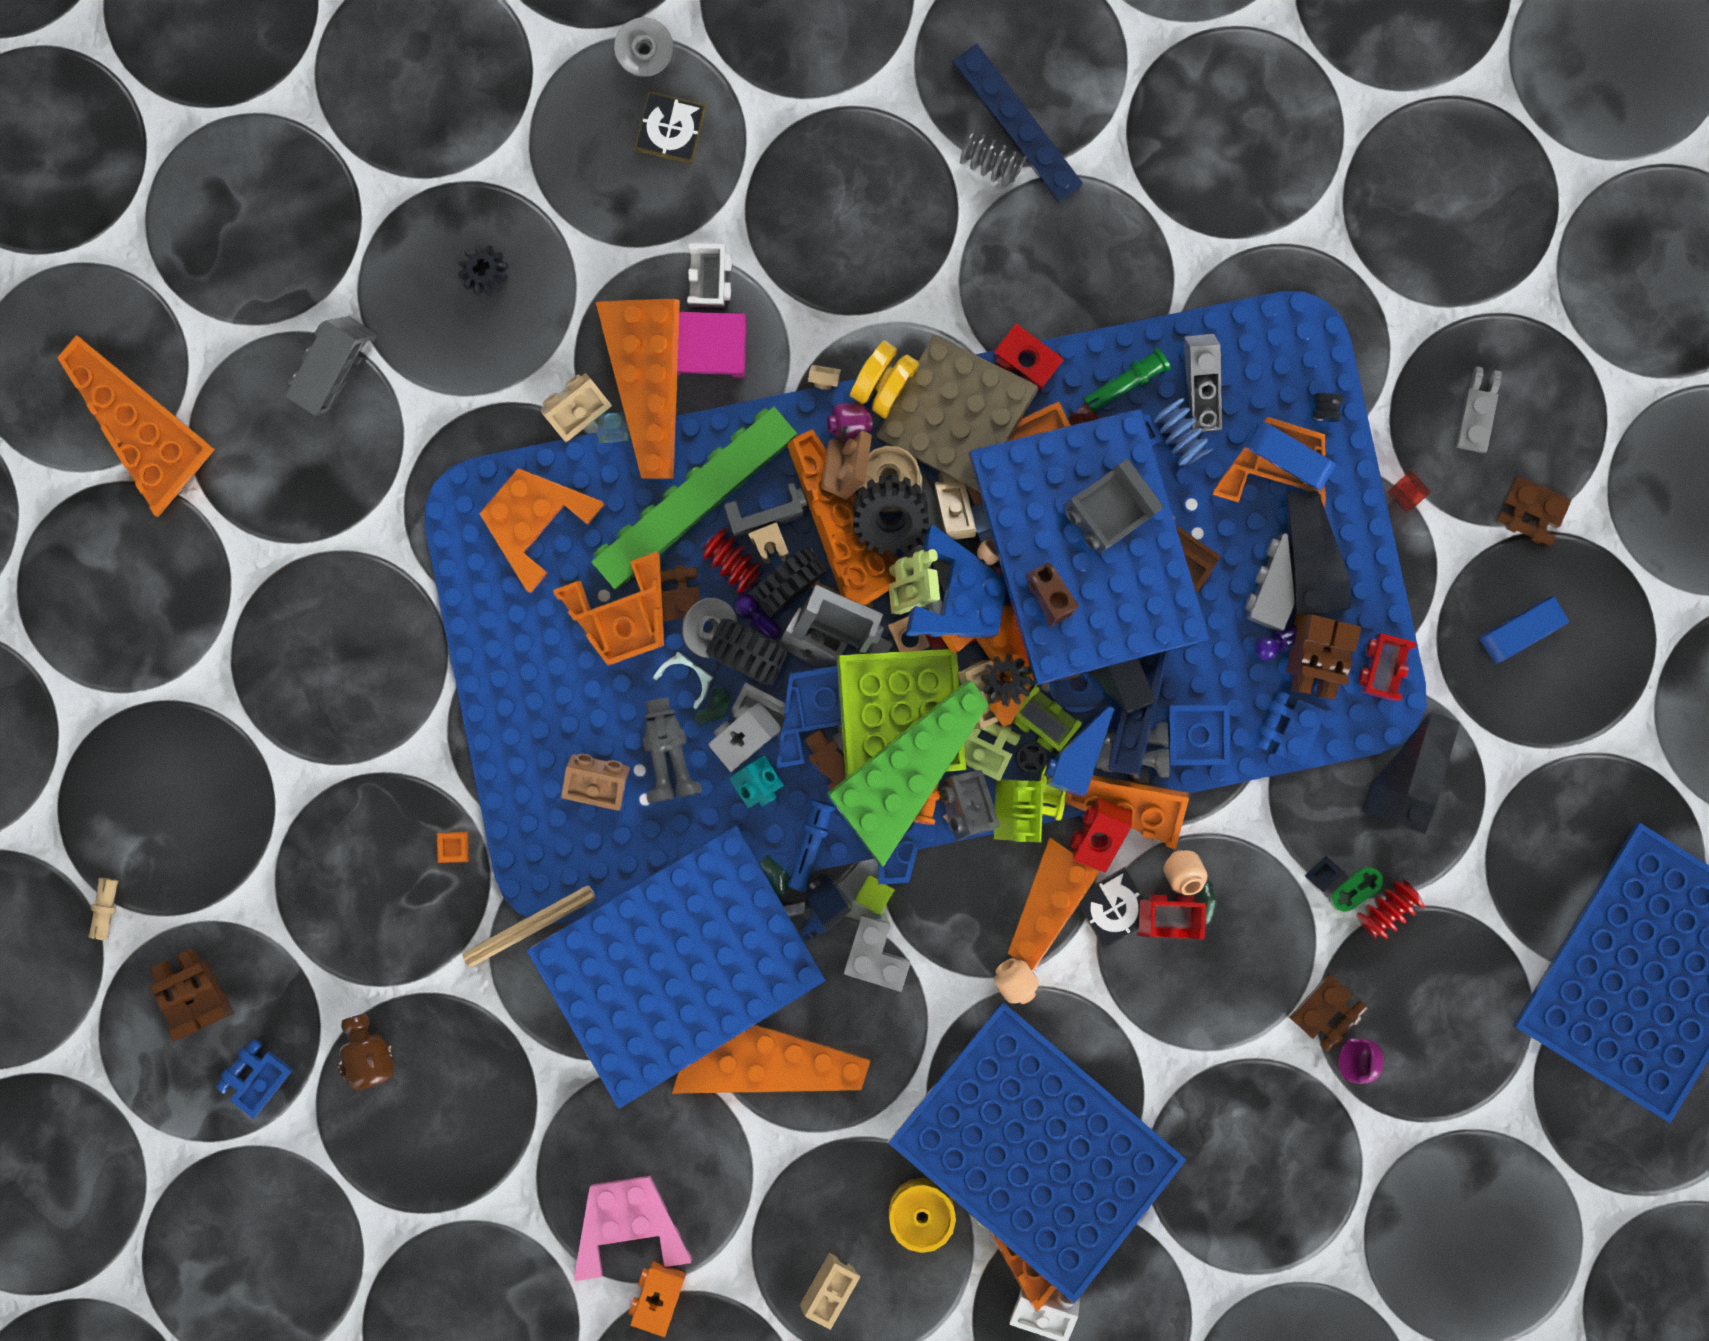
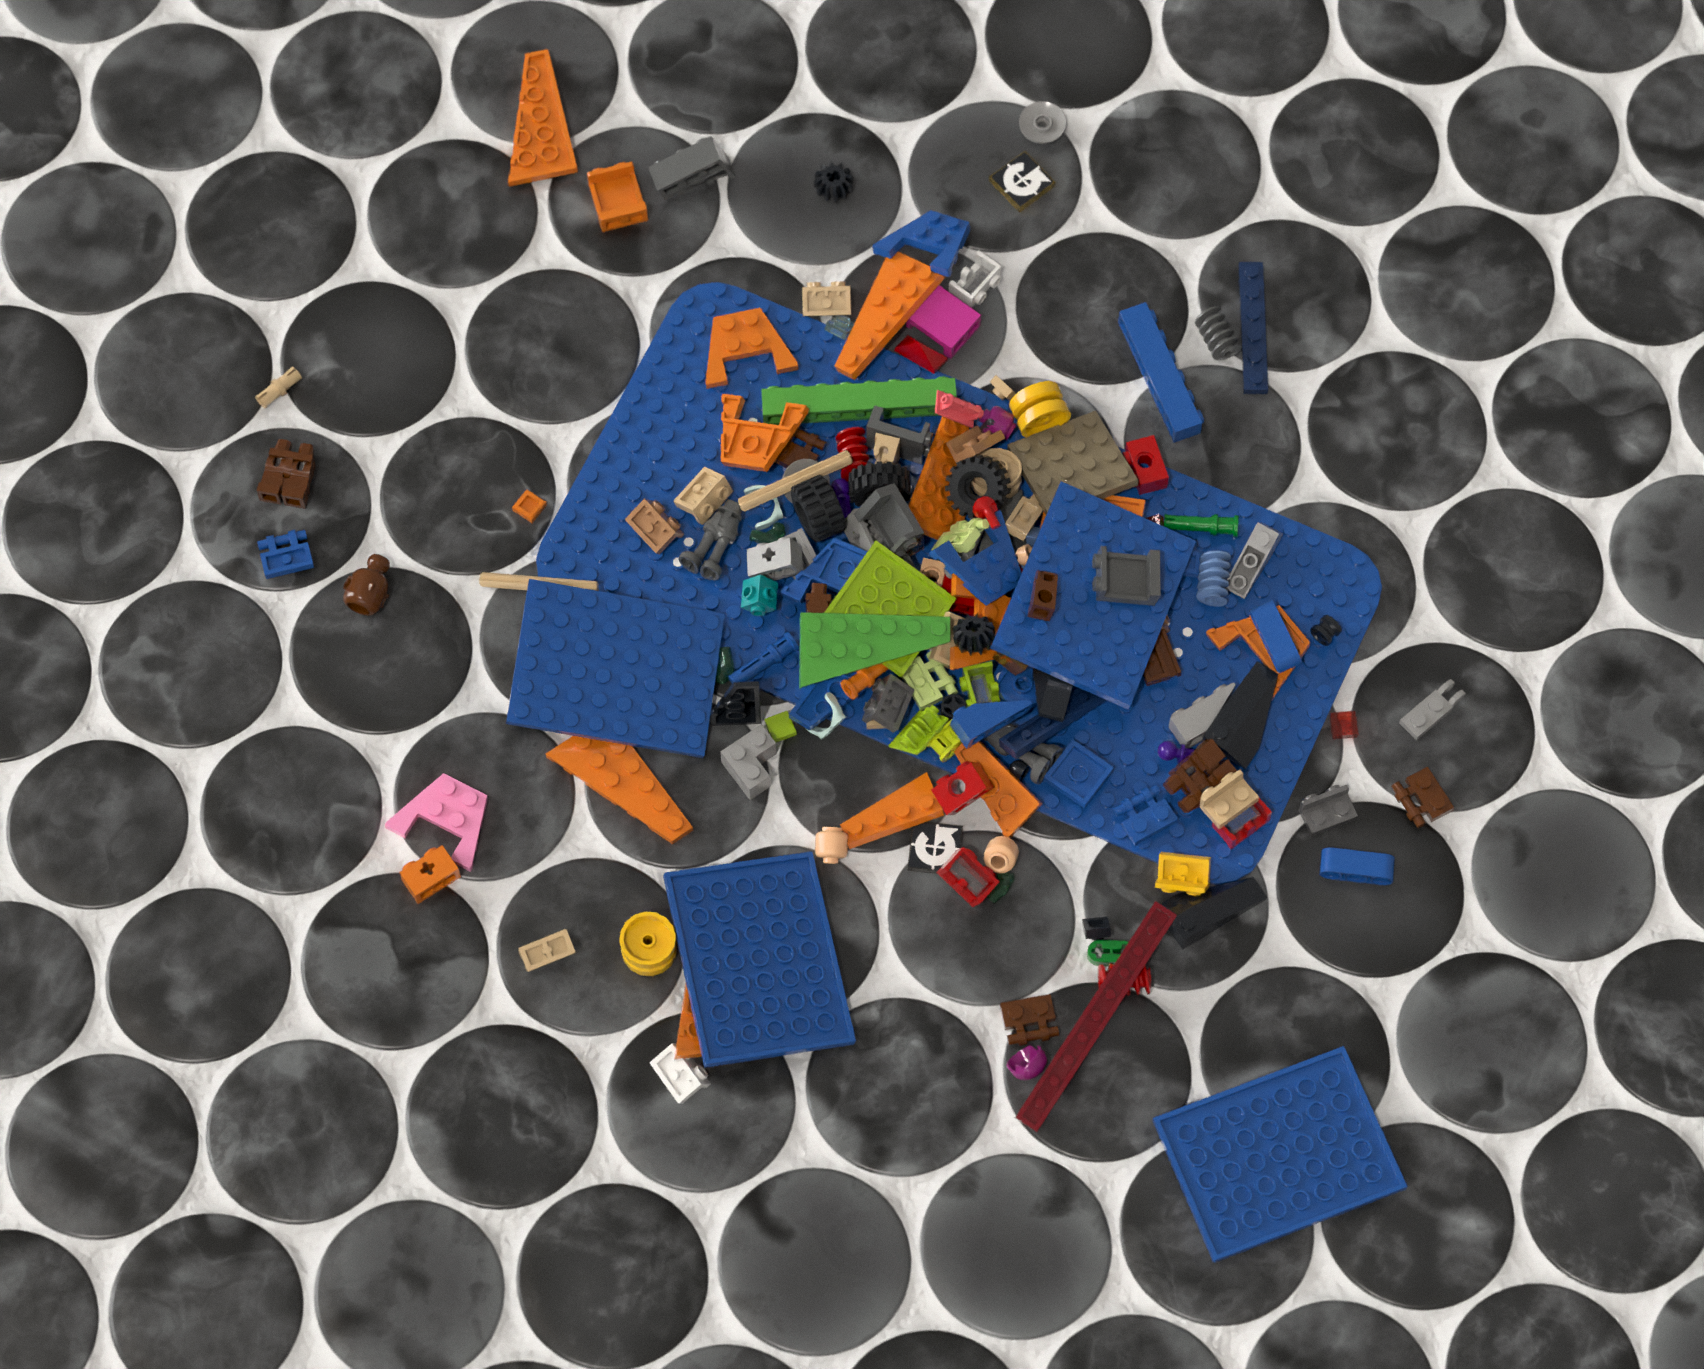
camera: 35 degrees right, 20 degrees down
none -> orange panel [587,162,648,232]
none -> tan bracket [674,466,733,525]
none -> tan axle [738,450,852,511]
none -> light aqua cap [805,692,846,740]
none -> blue wing [872,210,971,277]
none -> red slope [894,335,947,374]
none -> coral hinge [935,390,984,428]
none -> red plate [973,496,1001,530]
none -> dark red plate [1015,901,1177,1132]
none -> blue brick [1118,302,1204,443]
none -> yellow bracket [1155,852,1211,896]
none -> tan bracket [1200,770,1259,829]
none -> flat silver bracket [1299,785,1358,837]

